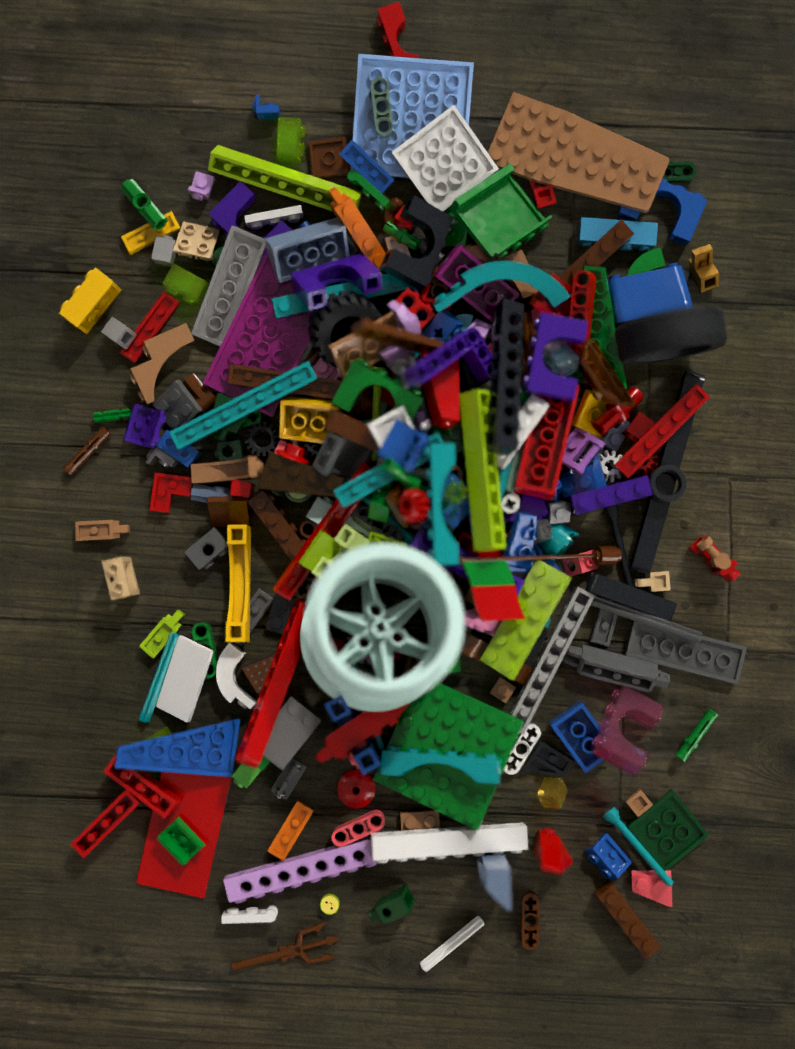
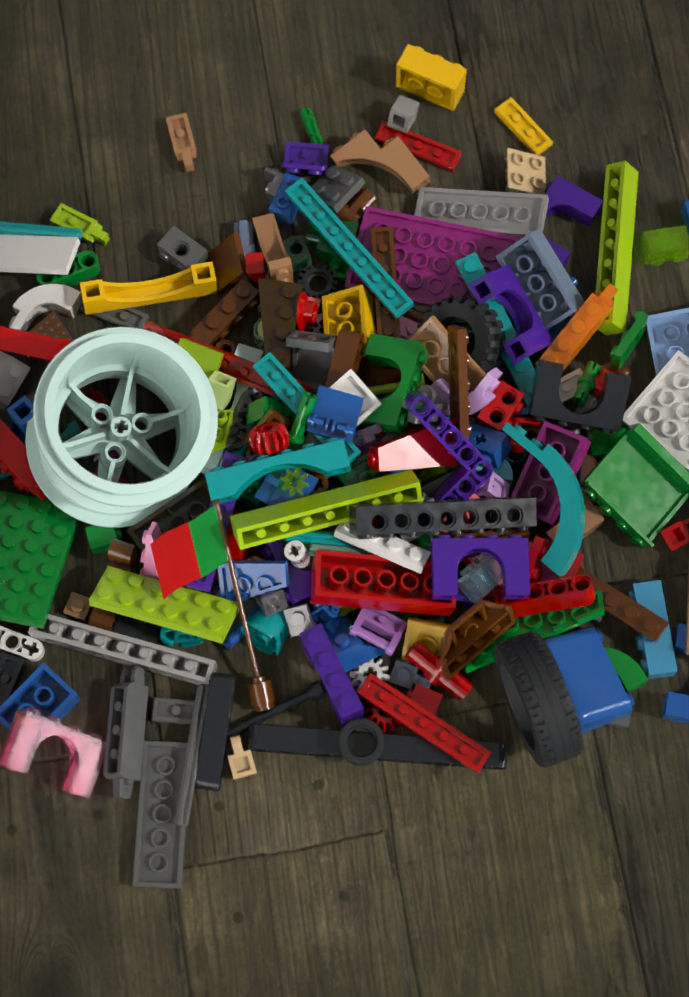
camera: 80 degrees right, 15 degrees down
reddish brown pin [63,426,112,476] -> none
tan window [102,557,140,600] -> none
green piece [120,179,168,231] -> none
red plate [150,472,193,513] -> none
light grey brick [151,235,176,267] -> none
clear neon green brick [163,263,209,305] -> none
lavender bracket [188,171,215,201] -> none
white plate [245,205,304,229] -> none
reddish brown tile [308,137,350,180] -> none
blue plate [339,140,395,194] -> none
coral bracket [562,550,599,577] -> none
green pin [675,708,719,762] -> none
pearl gold brick [688,244,719,292] -> none
hips [688,535,741,582] -> none

